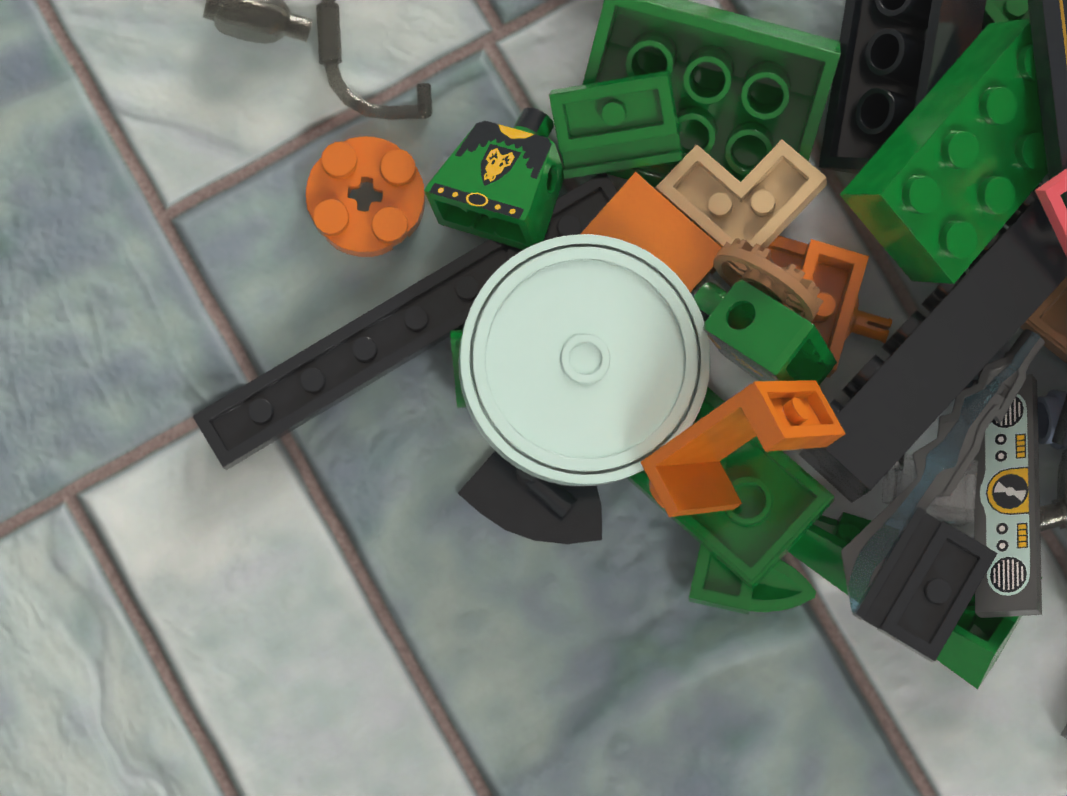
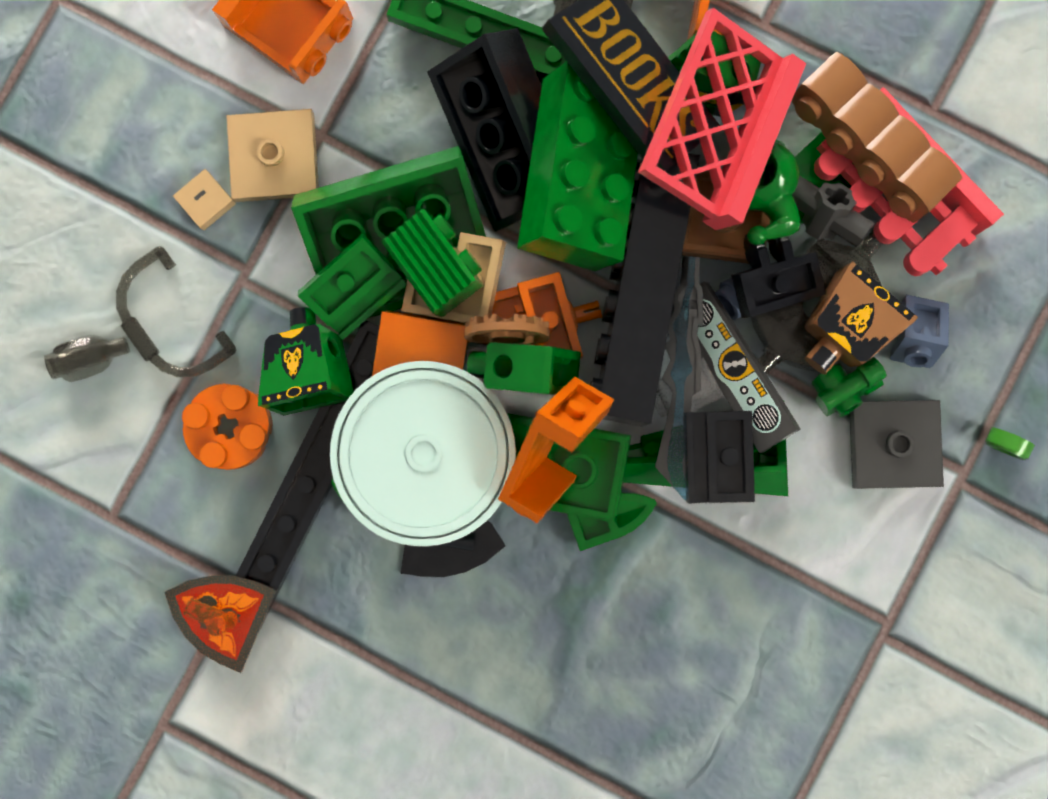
camera: 25 degrees left, 5 degrees up
none -> clear orange shield [165,575,276,673]
none -> green brick [382,209,484,318]

